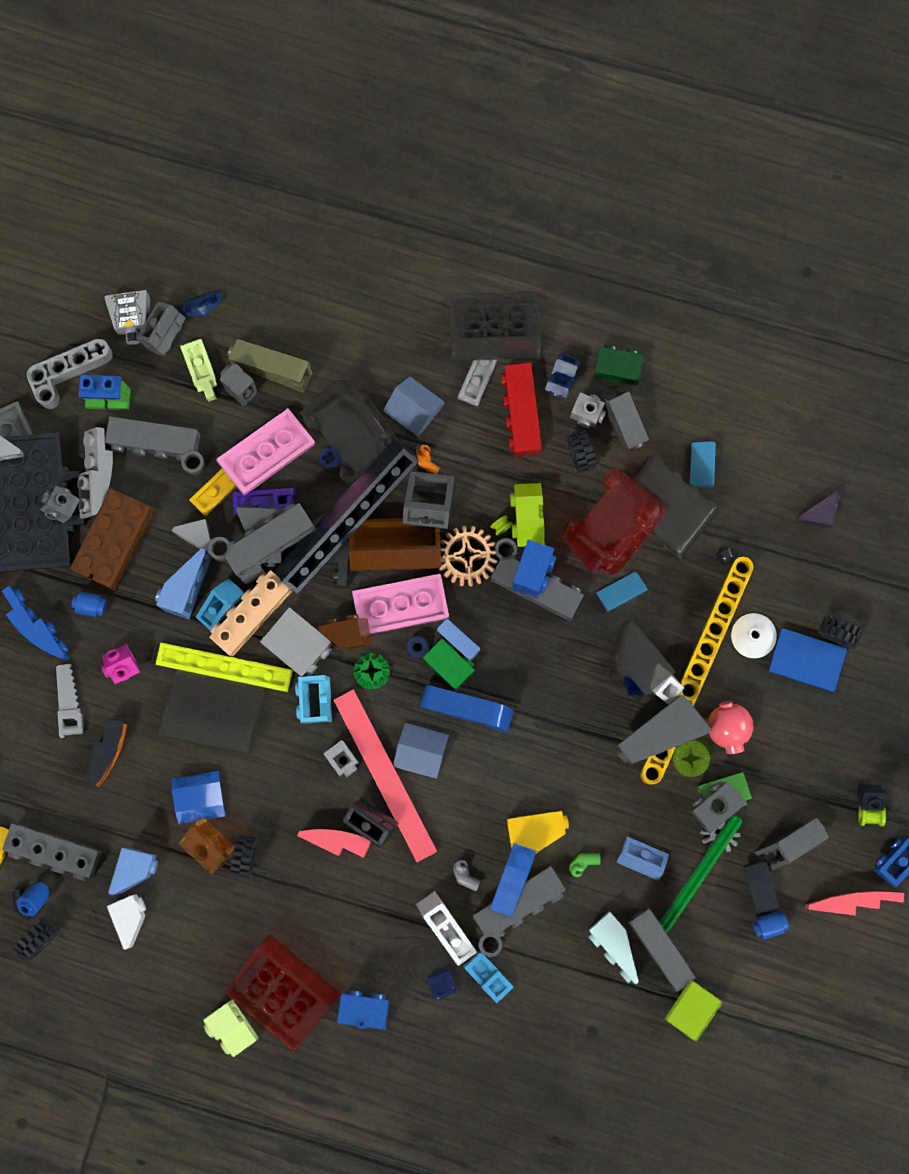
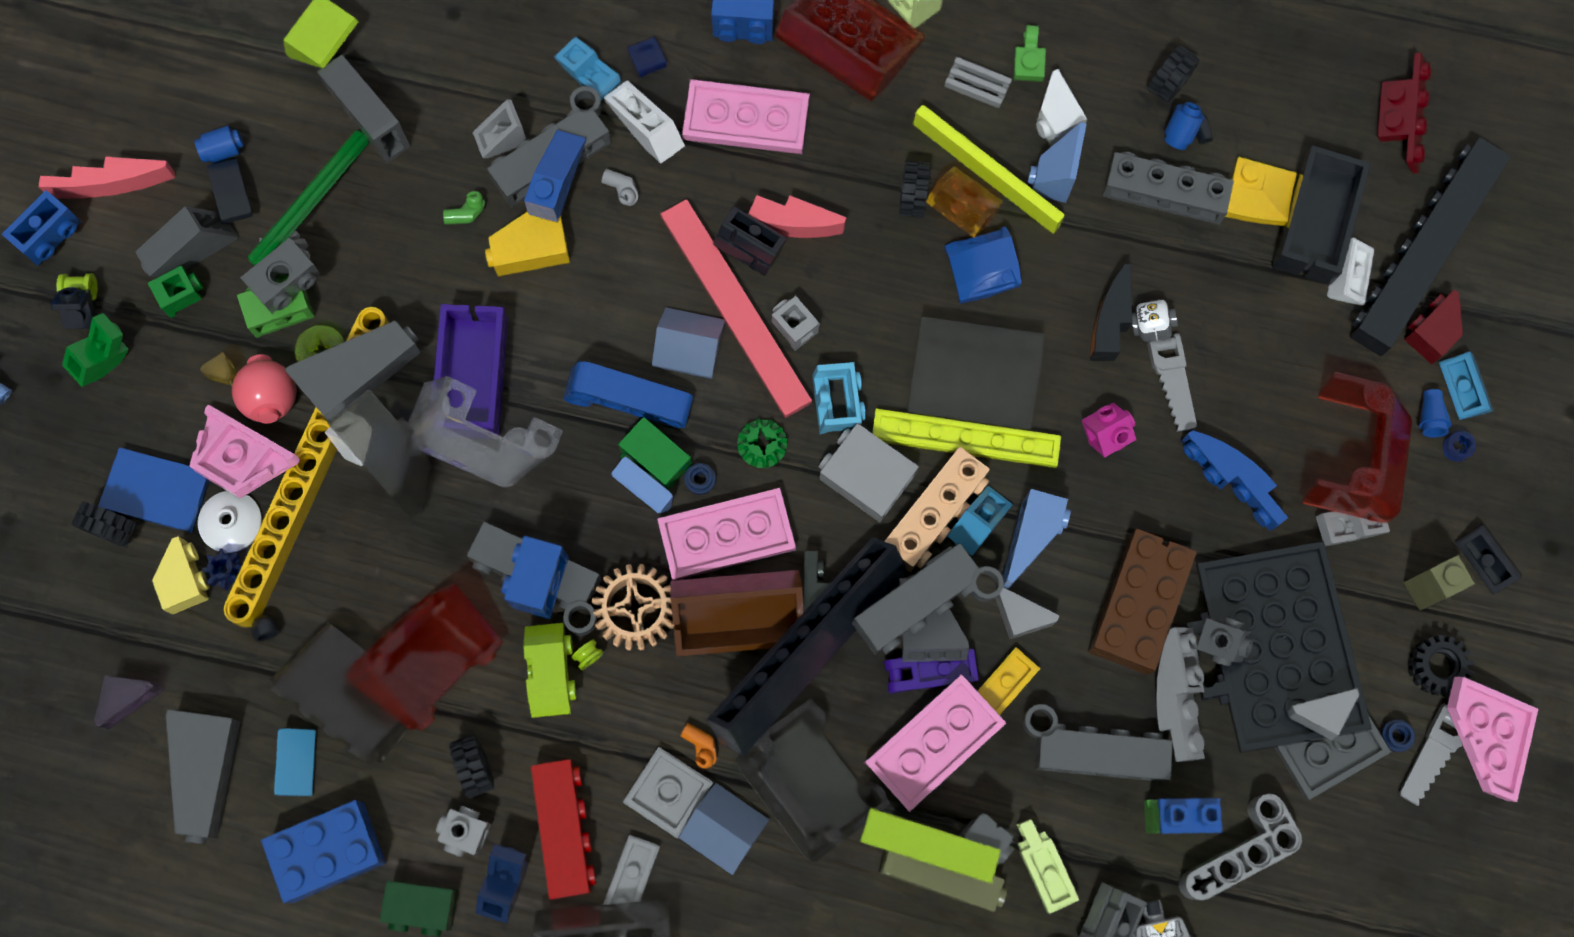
camera: 170 degrees right, 5 degrees down
blue brick [72,591,107,617] -> none
reddish brown slope [318,615,372,650] -> none
clear blue bush [320,448,342,469] -> none
dark grey window [403,471,455,529] -> none
light aqua slope [588,911,638,984] -> none
dark azure slope [596,571,648,612] -> none
dark grey slope [598,386,649,450] -> none
medium blue slope [617,836,669,880] -> none
none -> green brick [62,313,129,387]
none -> green brick [148,266,203,318]
none -> light yellow slope [152,536,209,614]
none -> dark grey slope [166,710,241,844]
none -> bright pink wing [189,405,300,498]
none -> clear yellow slope [200,352,237,386]
none -> clear blue gear [202,549,242,590]
none -> blue brick [261,800,387,903]
none -> clear windscreen [405,376,563,488]
none -> dark purple piece [430,304,508,438]
none -> light grey slope [473,100,526,158]
none -> light grey tile [623,747,713,838]
none -> bright pink plate [682,80,809,154]
none -> lime tile [860,809,1001,883]
none -> neon yellow tile [913,105,1065,234]
none -> light grey tile [944,57,1012,108]
none -> bright green plate [1013,25,1046,81]
none -> head [1132,300,1178,342]

